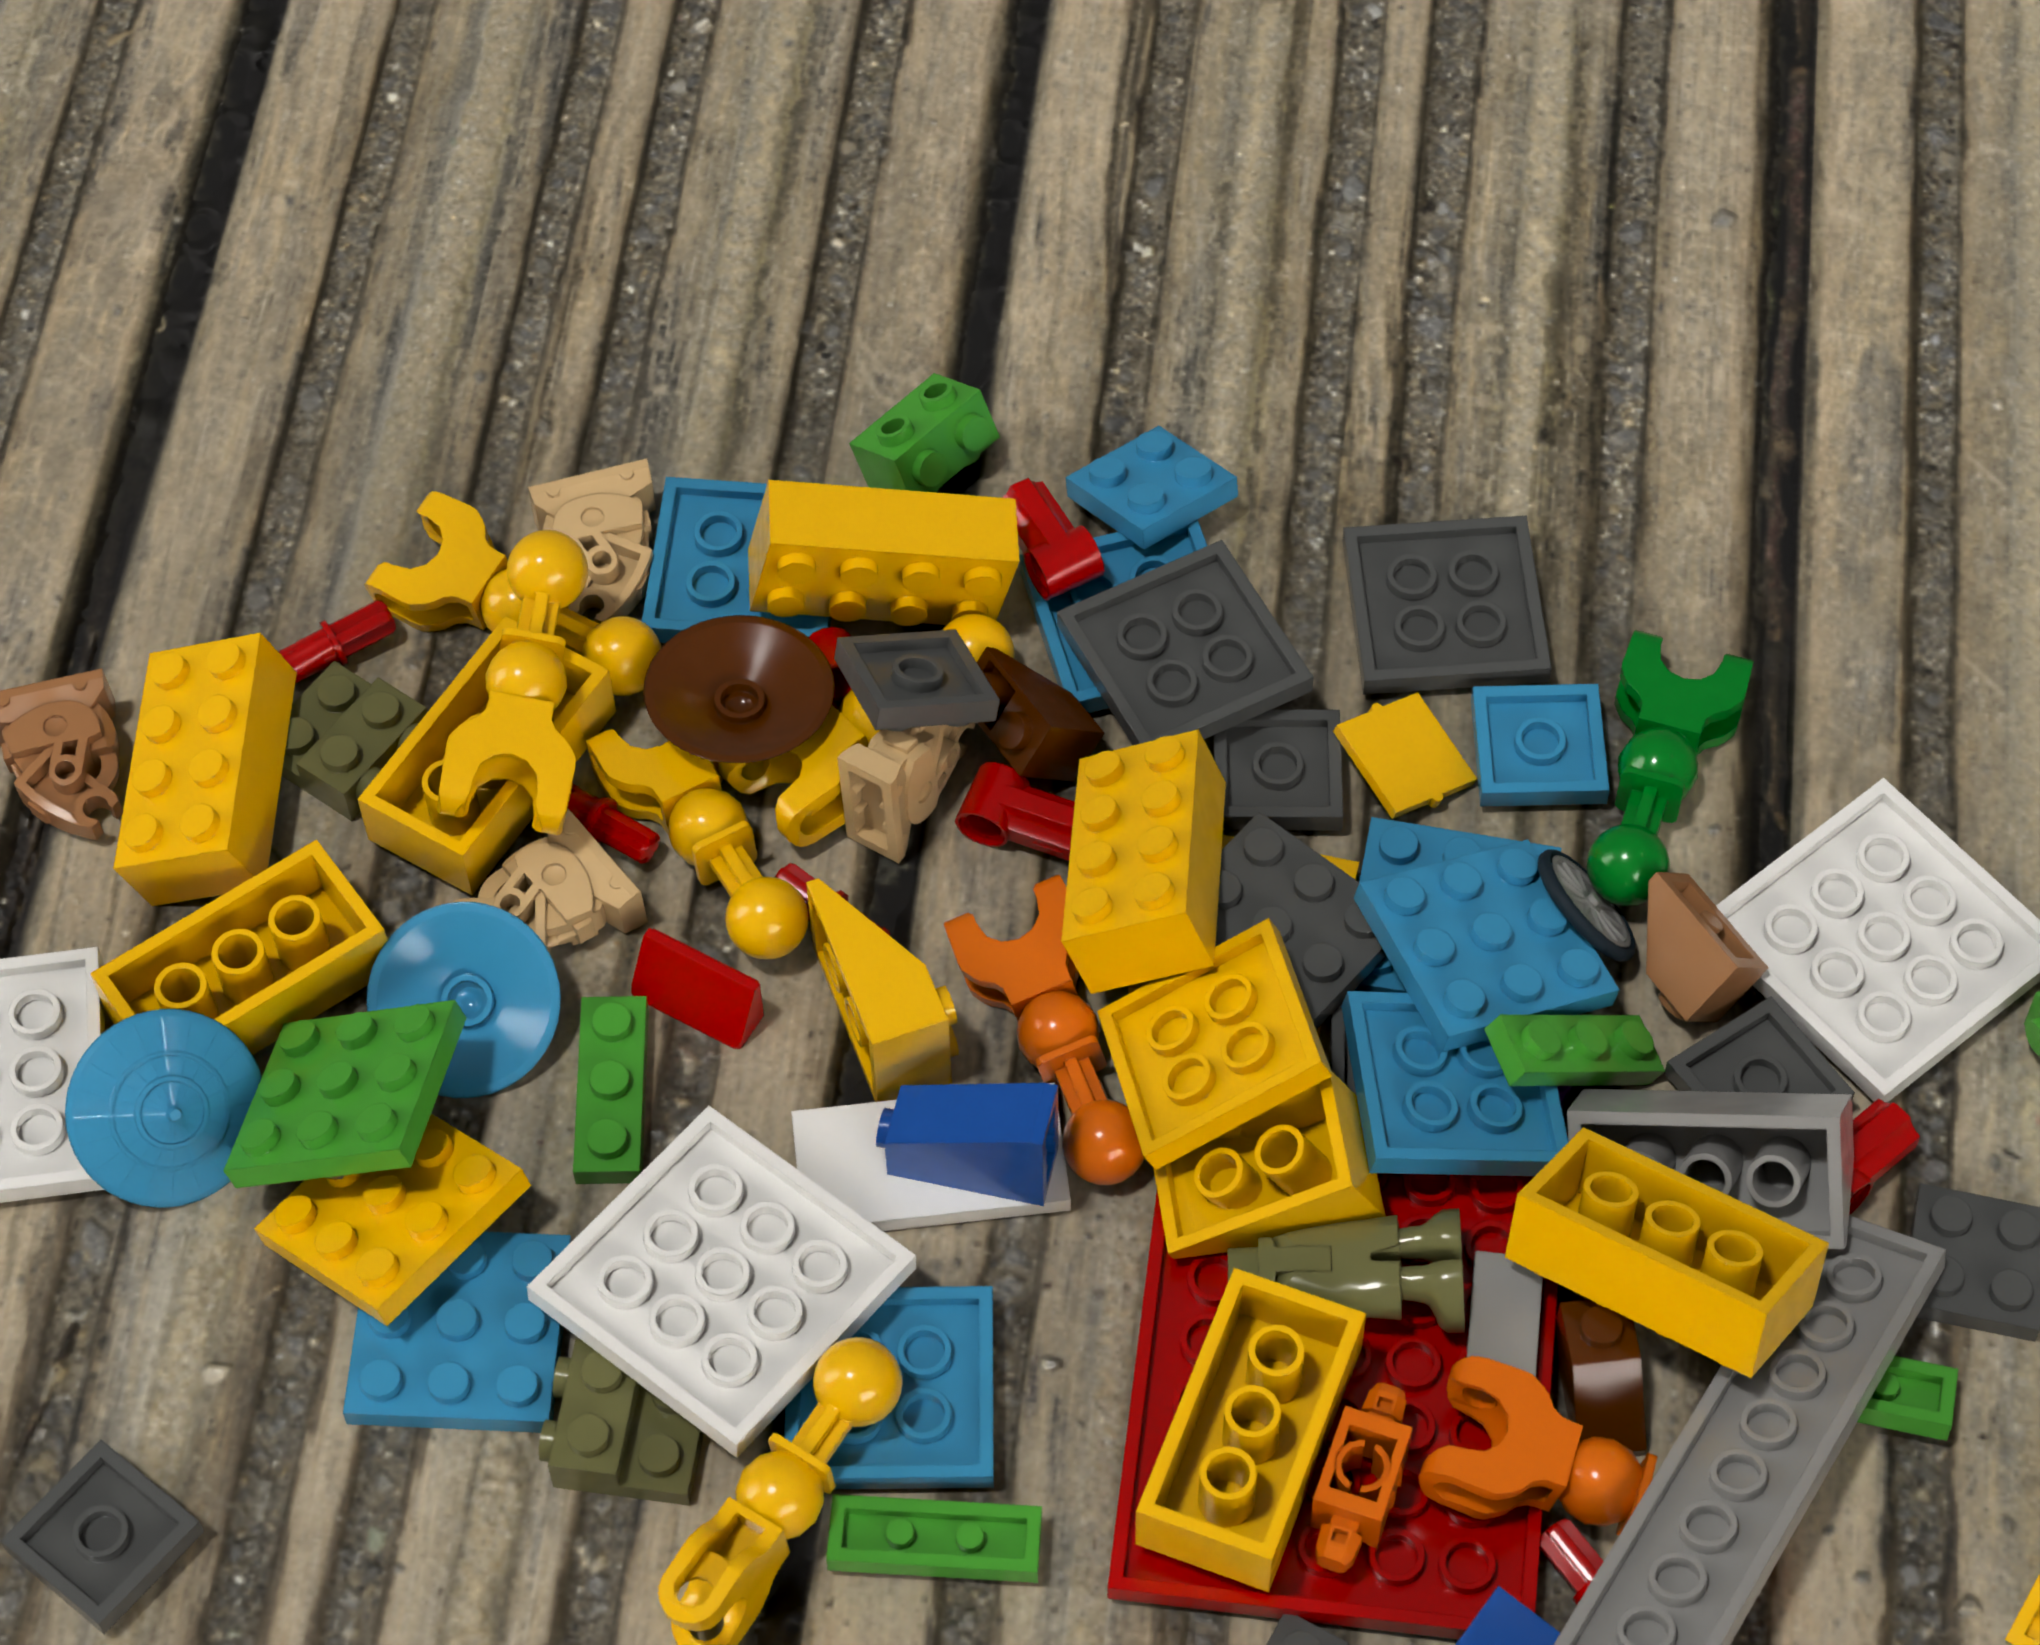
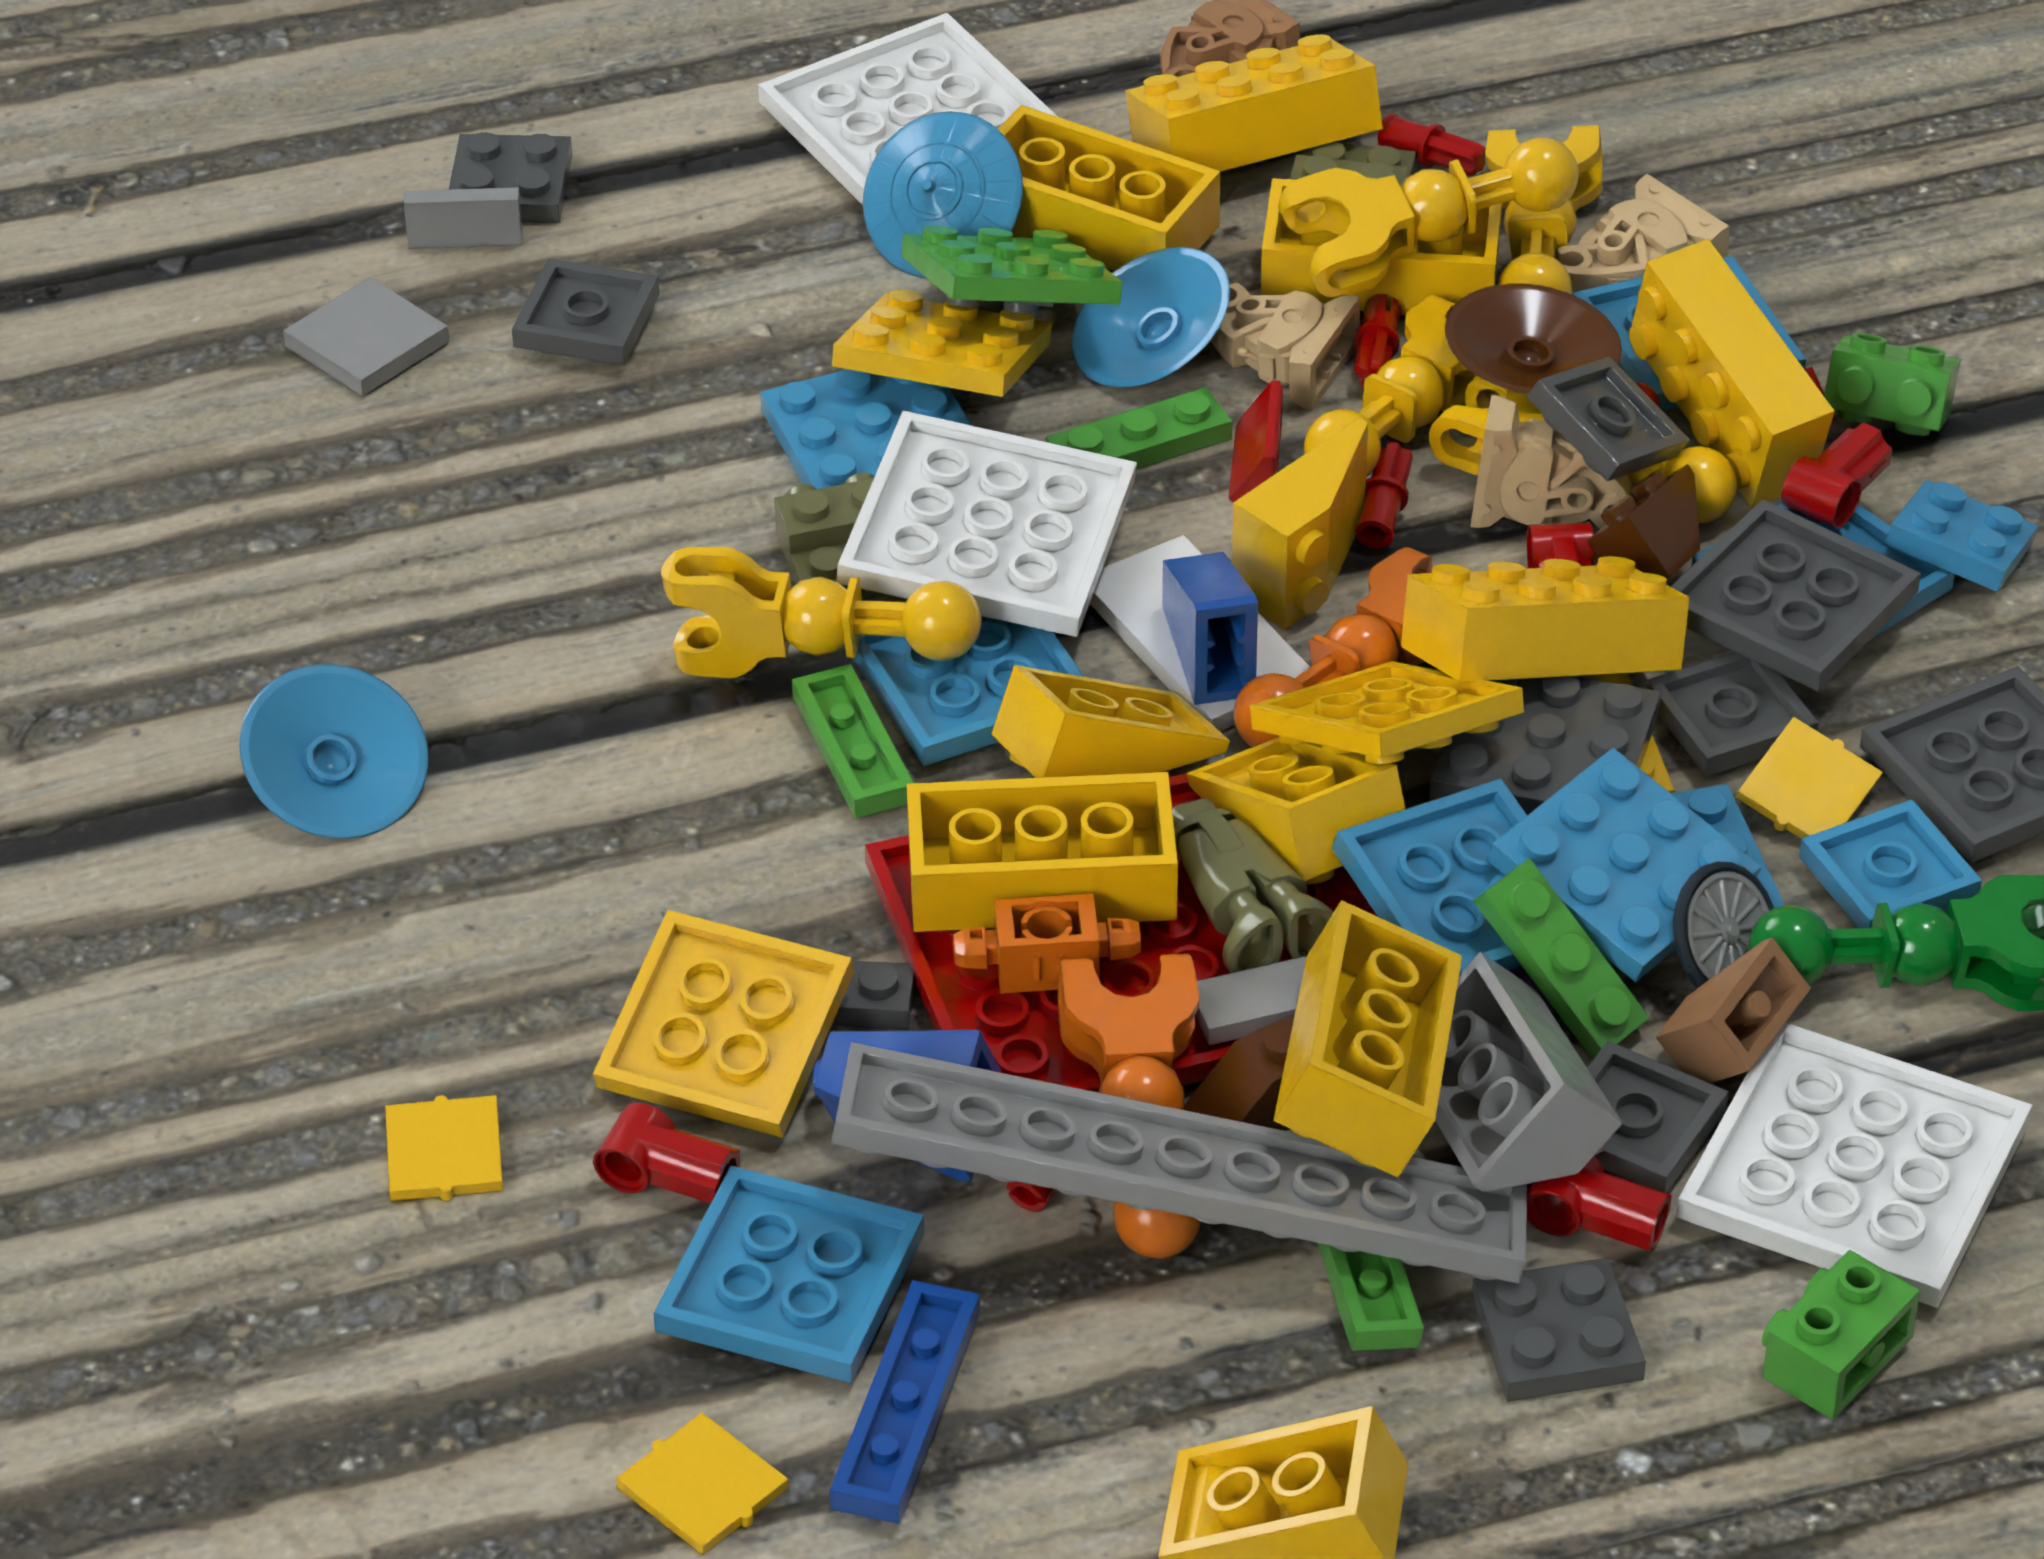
camera: 65 degrees right, 15 degrees down
none -> yellow slope [991,665,1230,778]

